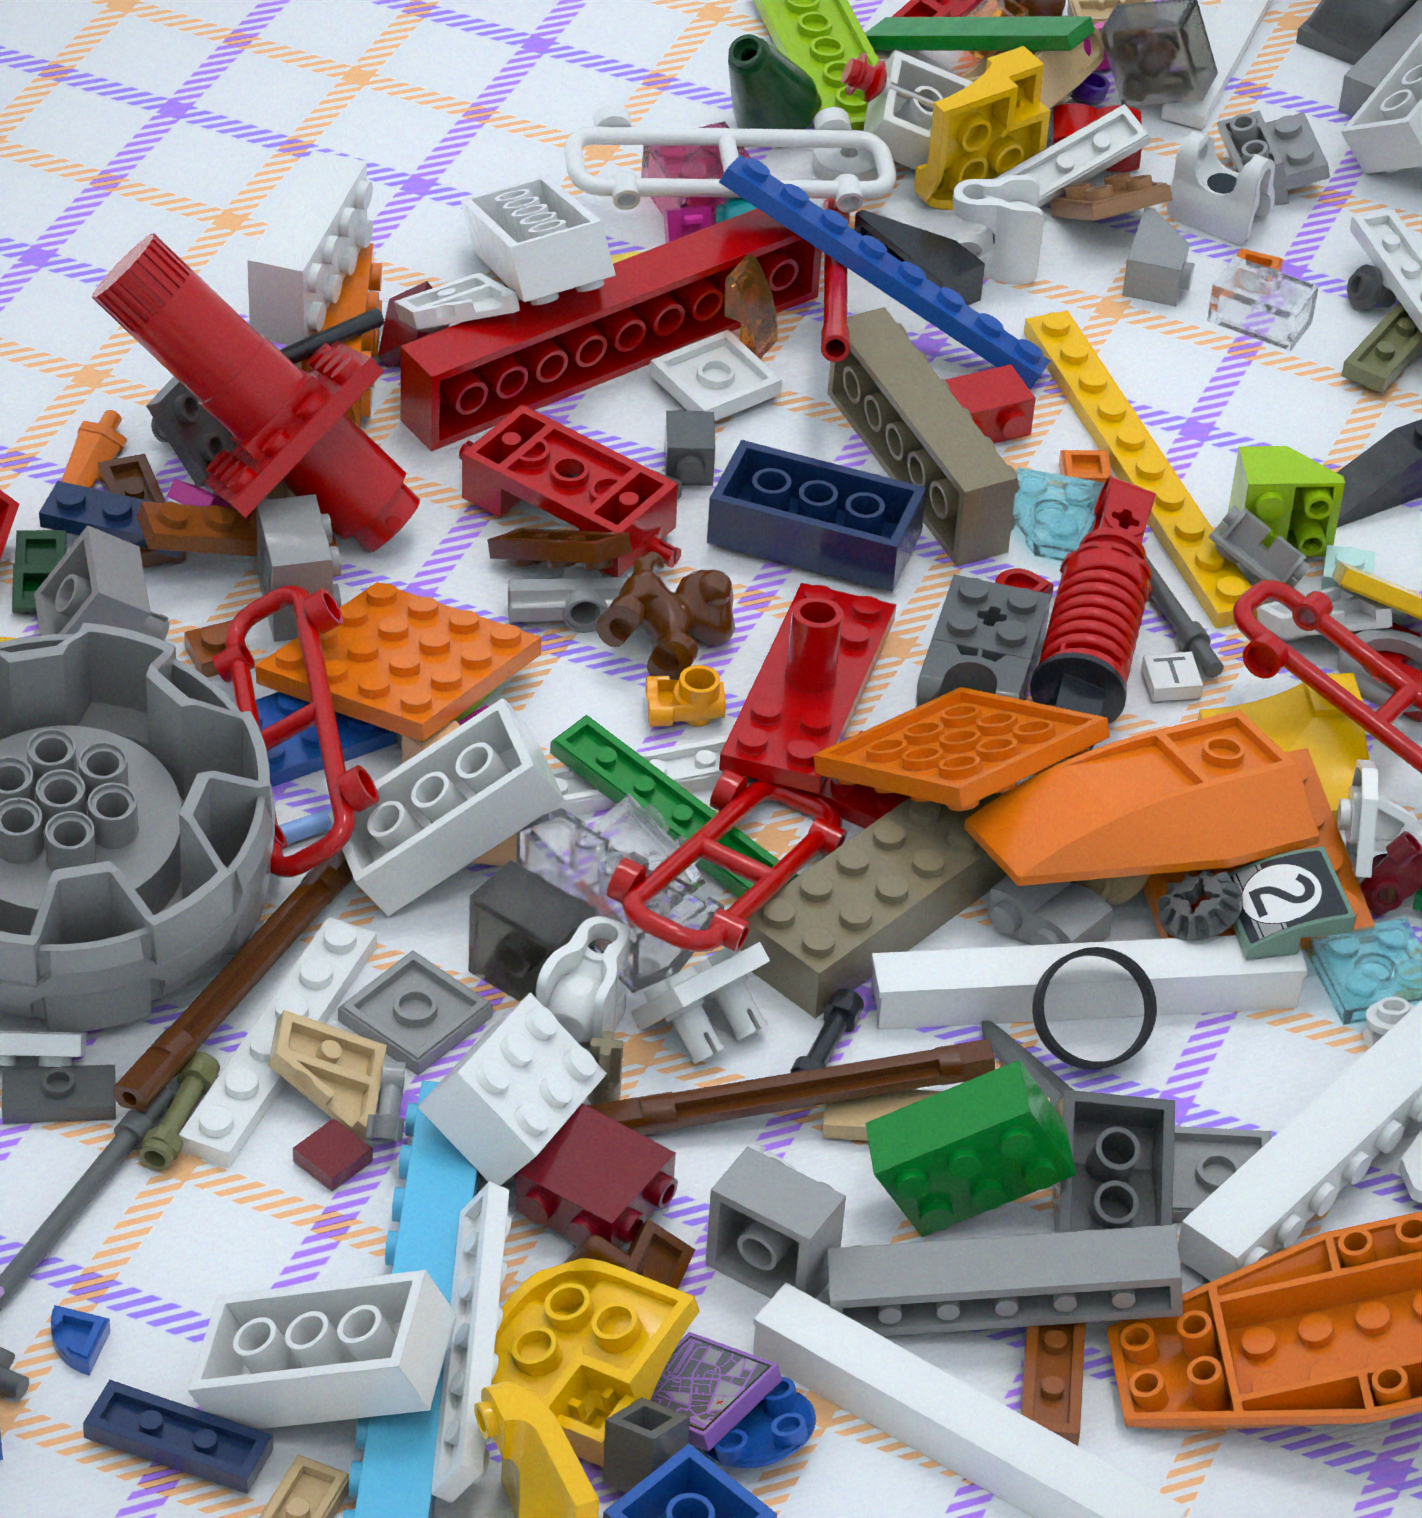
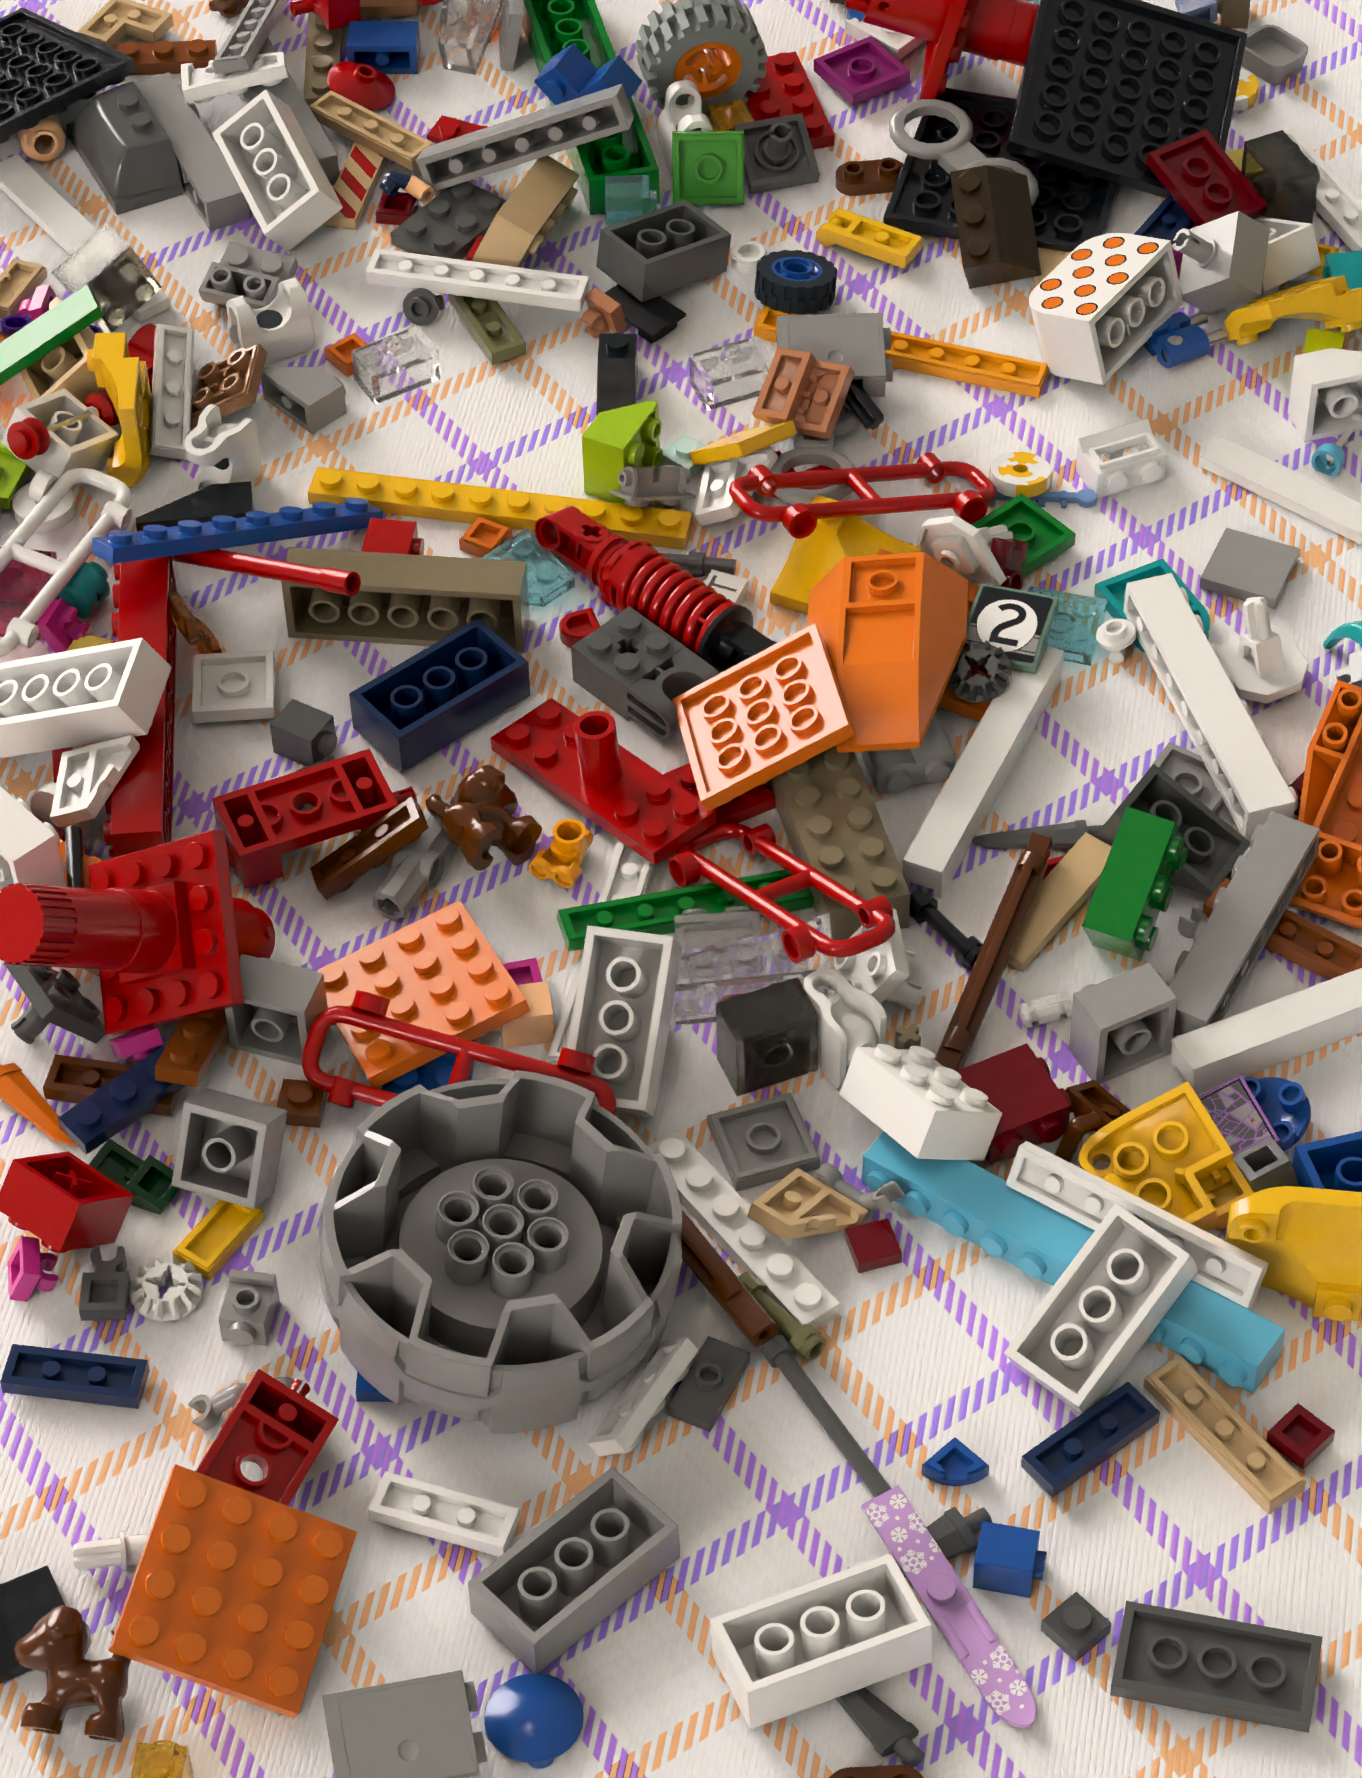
camera: 55 degrees left, 5 degrees up
black tyre [1032,947,1157,1070] -> none

